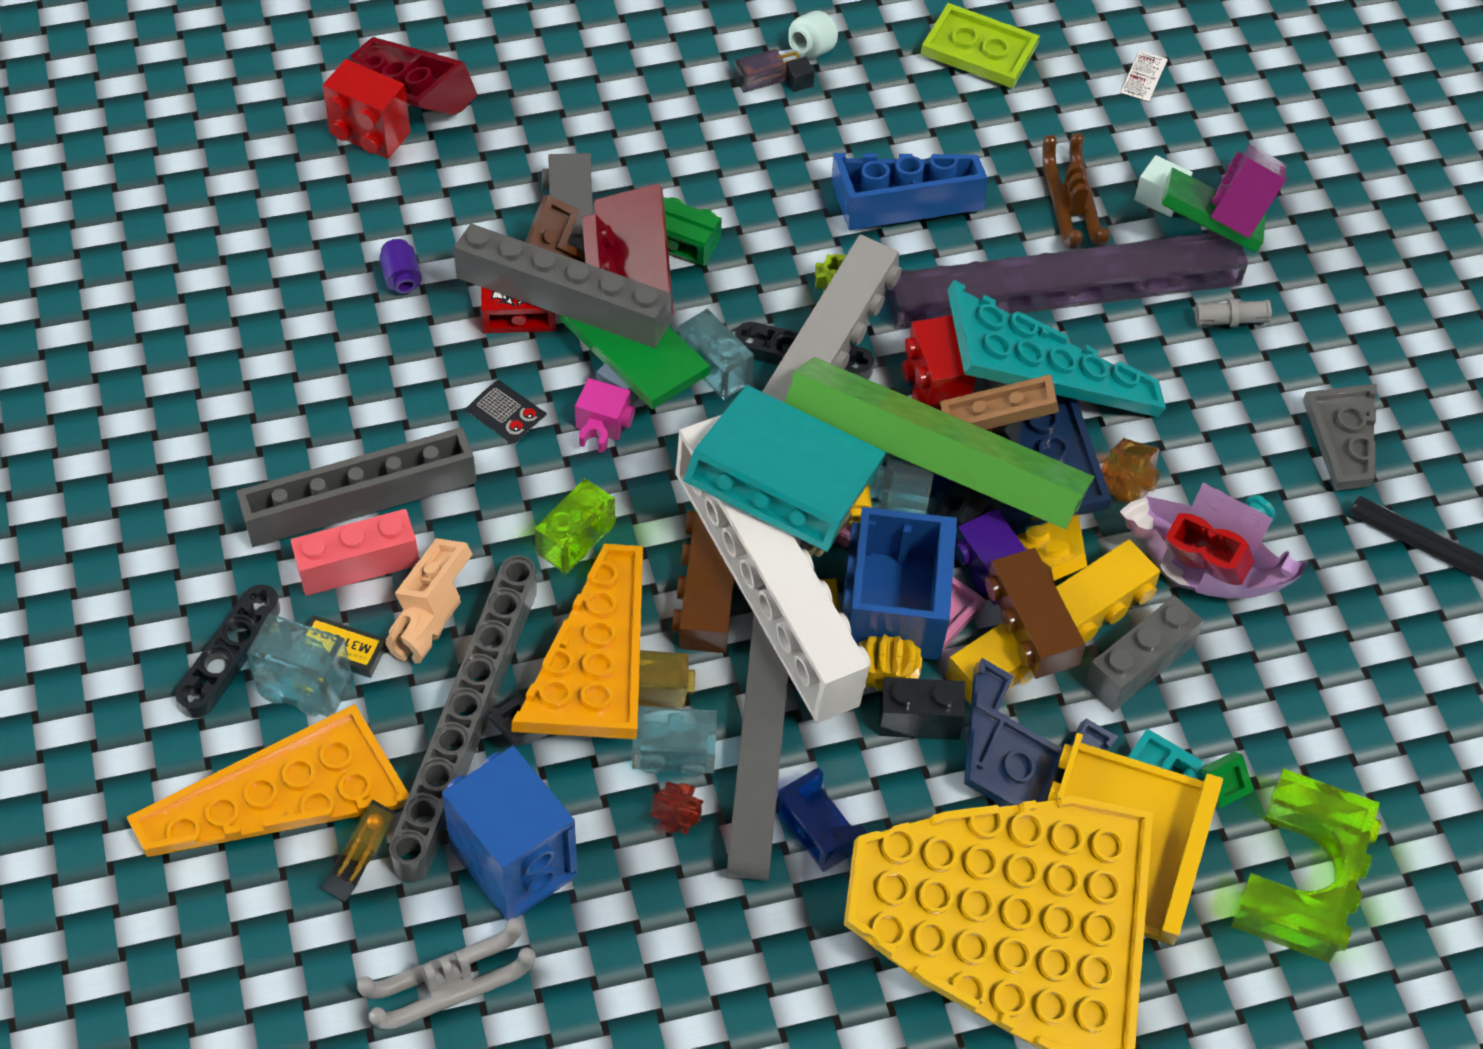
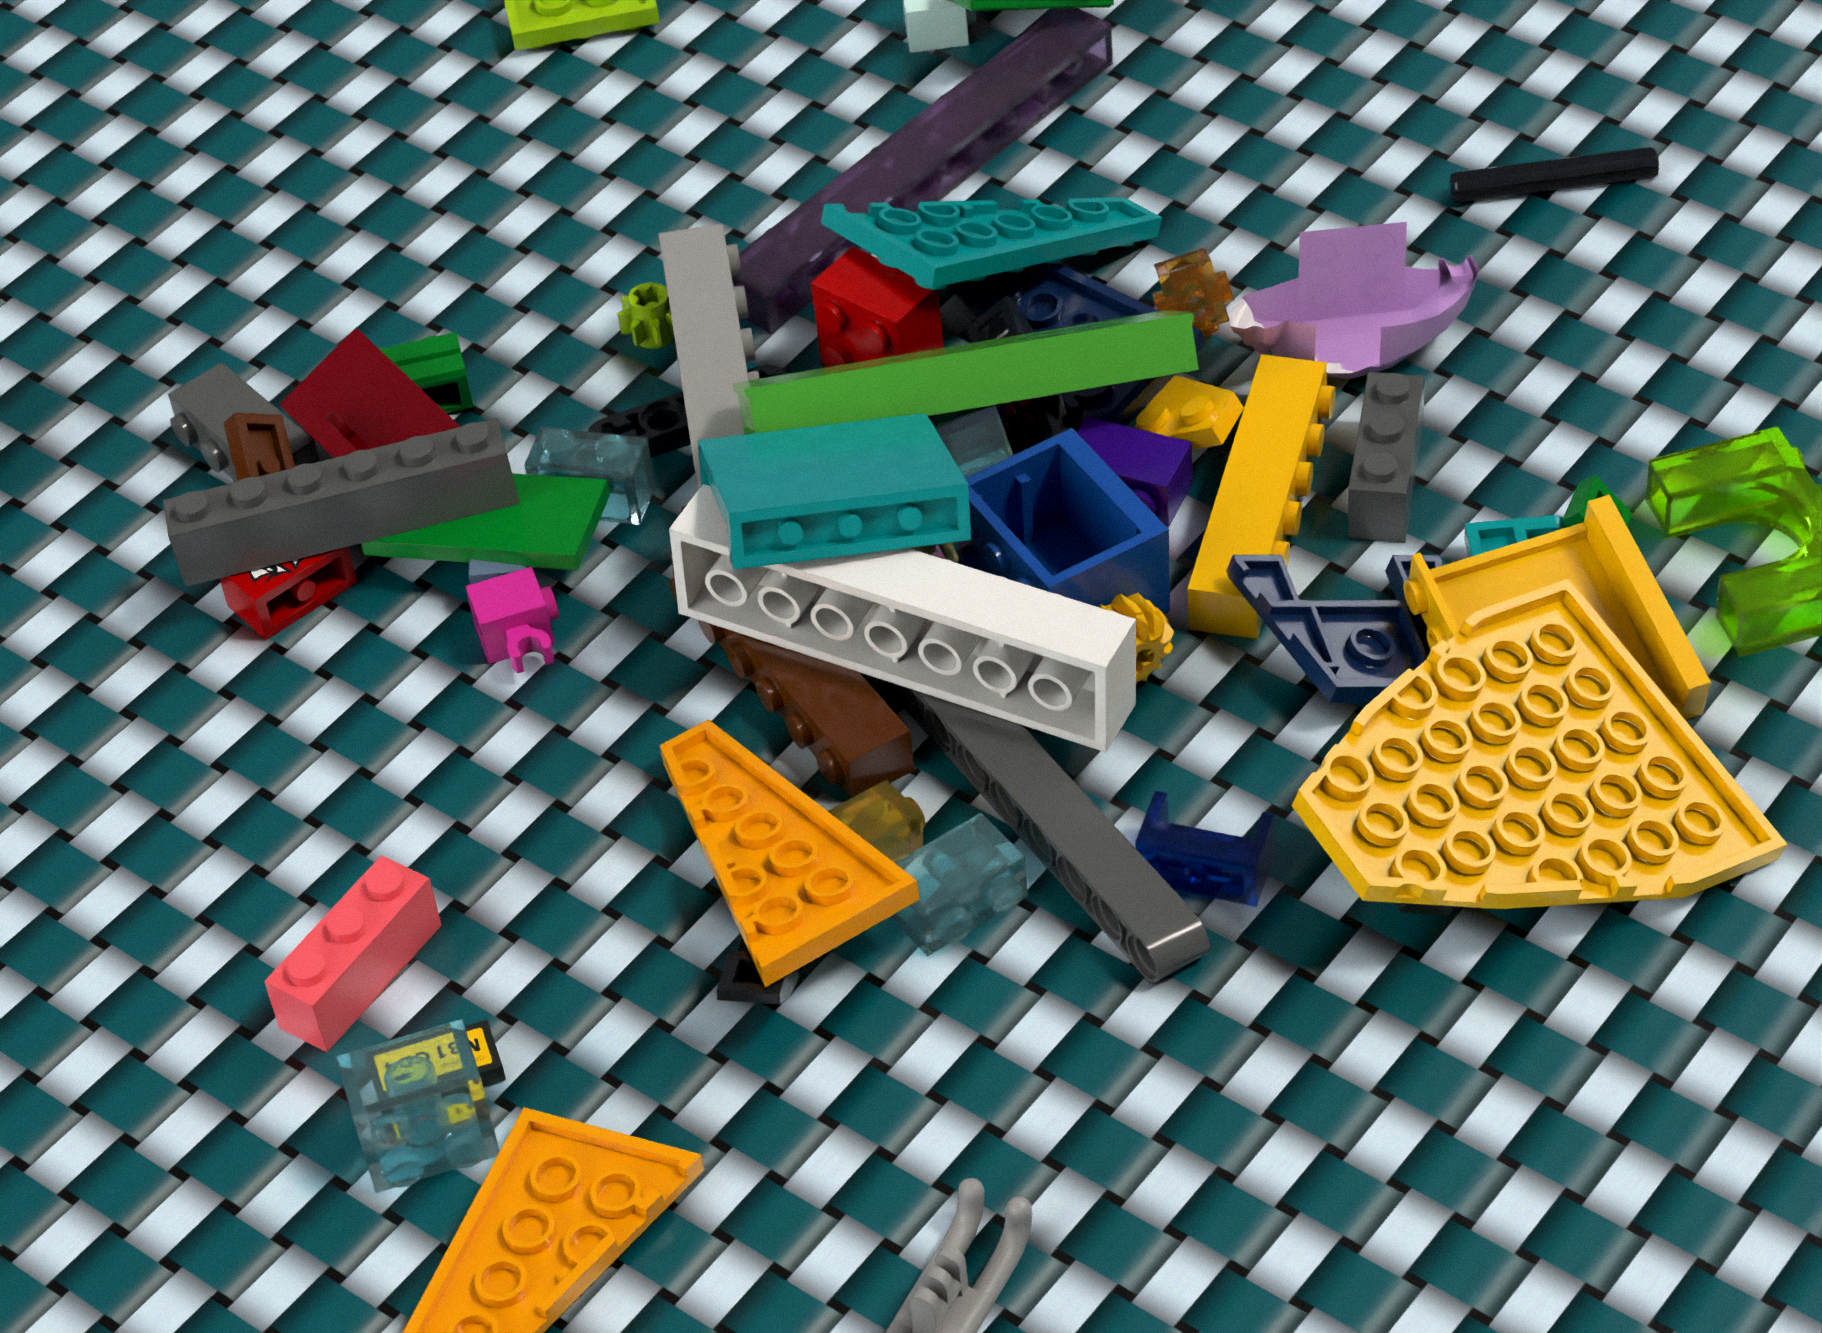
camera: 30 degrees left, 10 degrees down
black beam [176,584,280,718] -> none
dark grey brick [236,427,477,547] -> none
piece [322,799,396,902] -> none
dark purple brick [379,239,422,294] -> none
light nougat plate [386,538,473,664] -> none
dark grey beam [389,555,537,883] -> none
blue container [442,745,578,921] -> none
black sticker [466,380,547,445] -> none
clear neon green brick [535,478,616,574] -> none
clear red gear [650,782,704,834] -> none
piece [734,49,815,93] -> none
light aqua head [788,10,838,59] -> none
blue wedge [832,153,988,230] -> none
black brick [879,677,965,740] -> none
medium nougat plate [940,374,1059,430] -> none
reddish brown brick [985,547,1086,679] -> none
reddish brown piece [1042,133,1110,250] -> none
red brick [1165,513,1254,585] -> none
light grey pin [1195,299,1272,328] -> none
dark grey wing [1303,384,1377,491] -> none

